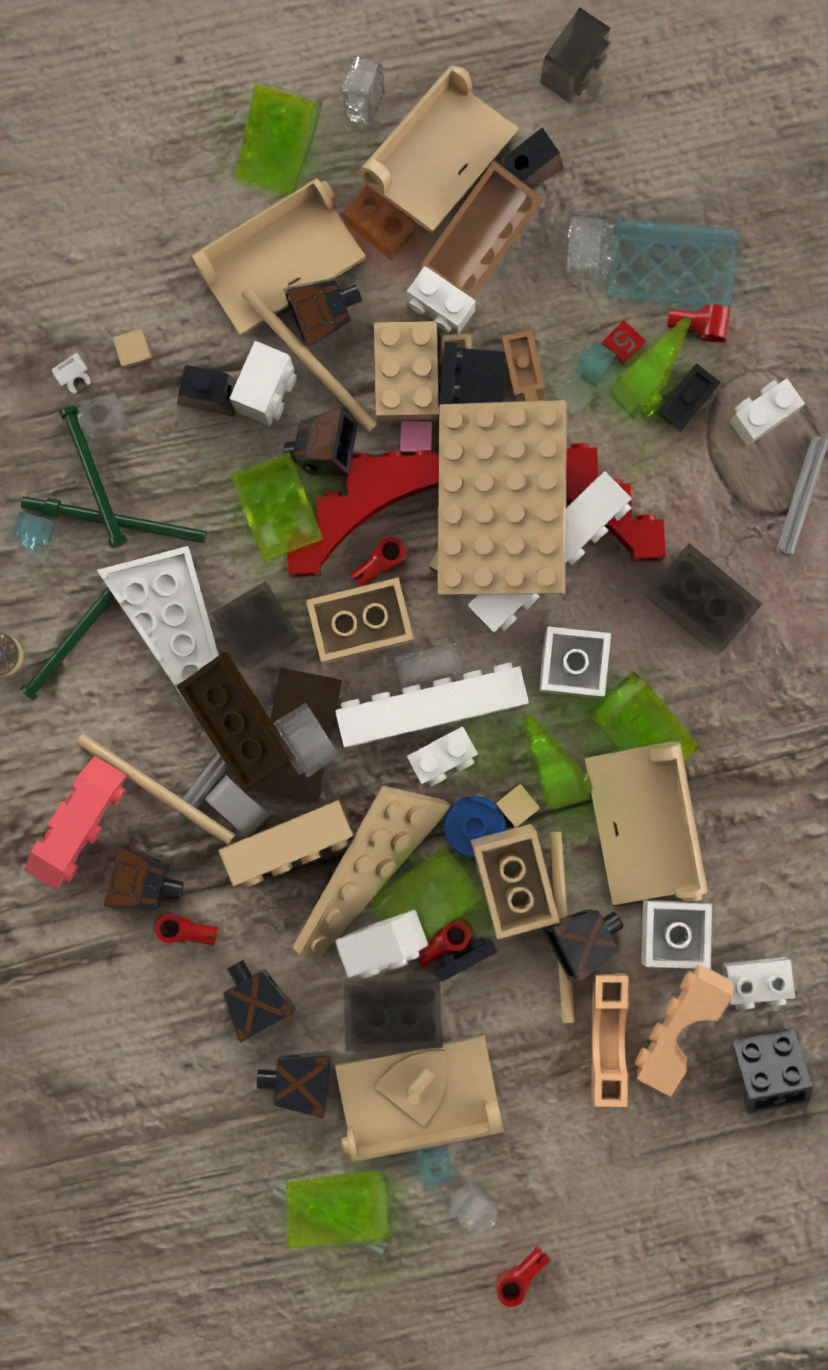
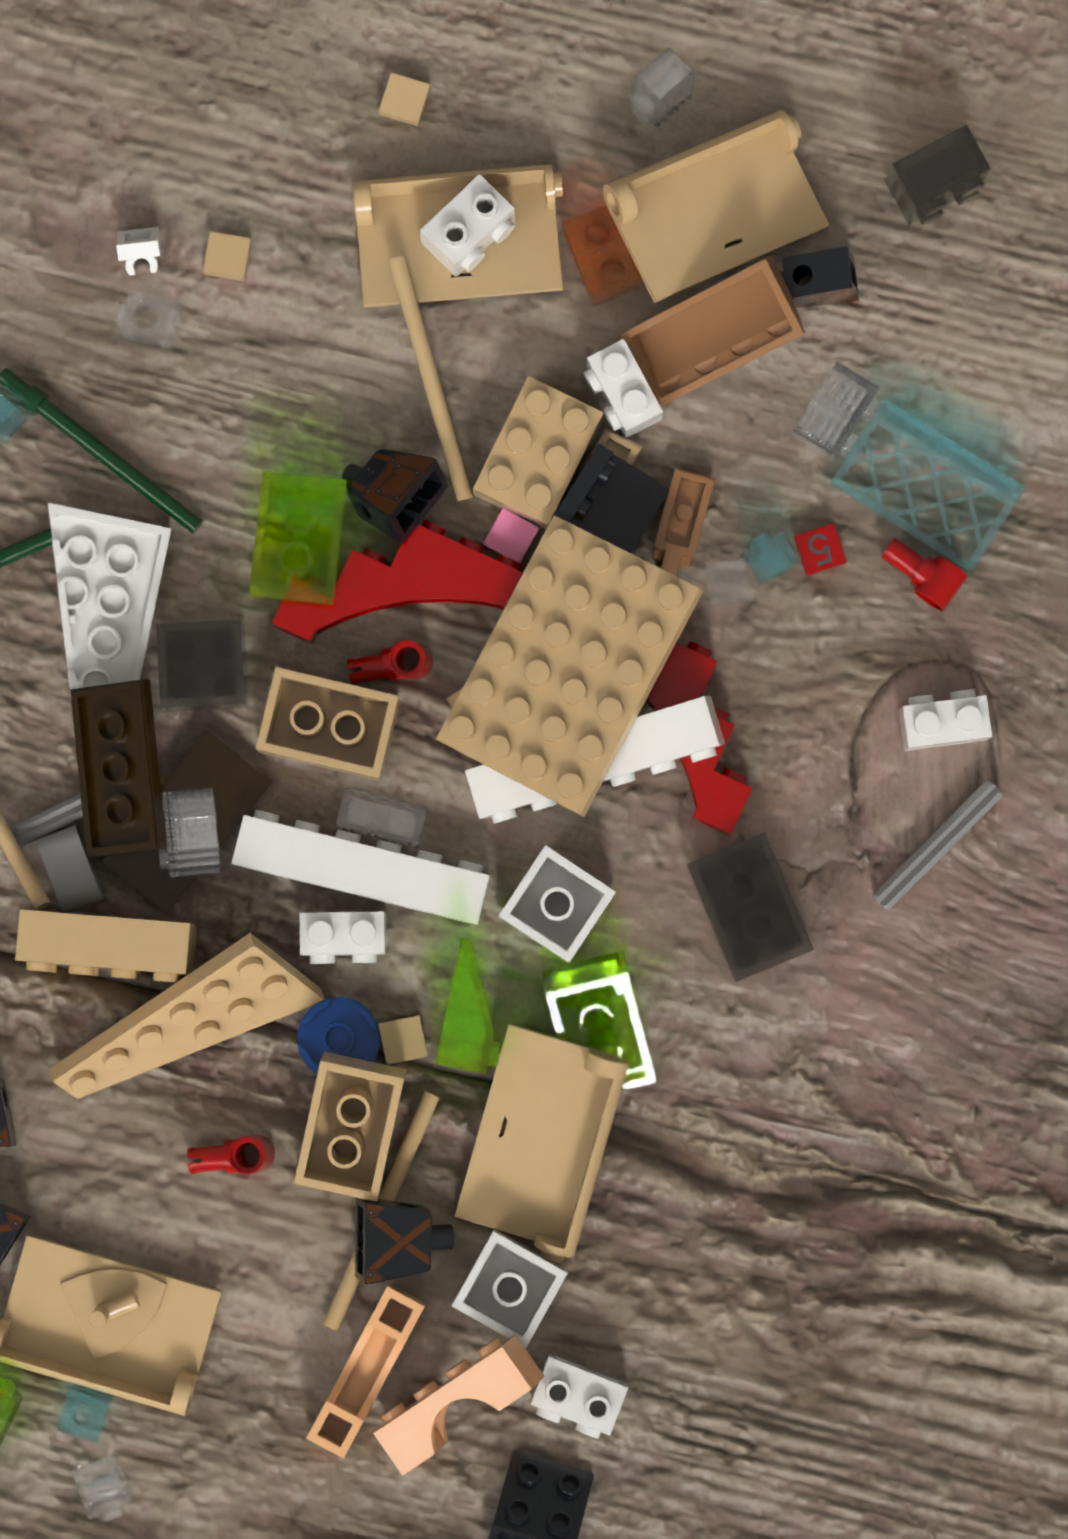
camera: 25 degrees right, 0 degrees up
dark green bar [59,406,128,548] -> none
black torso [177,365,236,417] -> none
white brick [230,341,297,426] -> none
clear neon green slope [235,83,323,195] -> none
torso [283,278,362,347] -> none
white brick [335,910,428,979] -> none
clear smoke brick [343,979,443,1052] -> none
clear neon green slope [370,845,483,939] -> none
black plate [435,937,498,983] -> none
clear neon green slope [609,316,691,421] -> none
black plate [656,363,721,433] -> none
none -> tan tile [378,72,431,126]
none -> white brick [419,174,515,277]

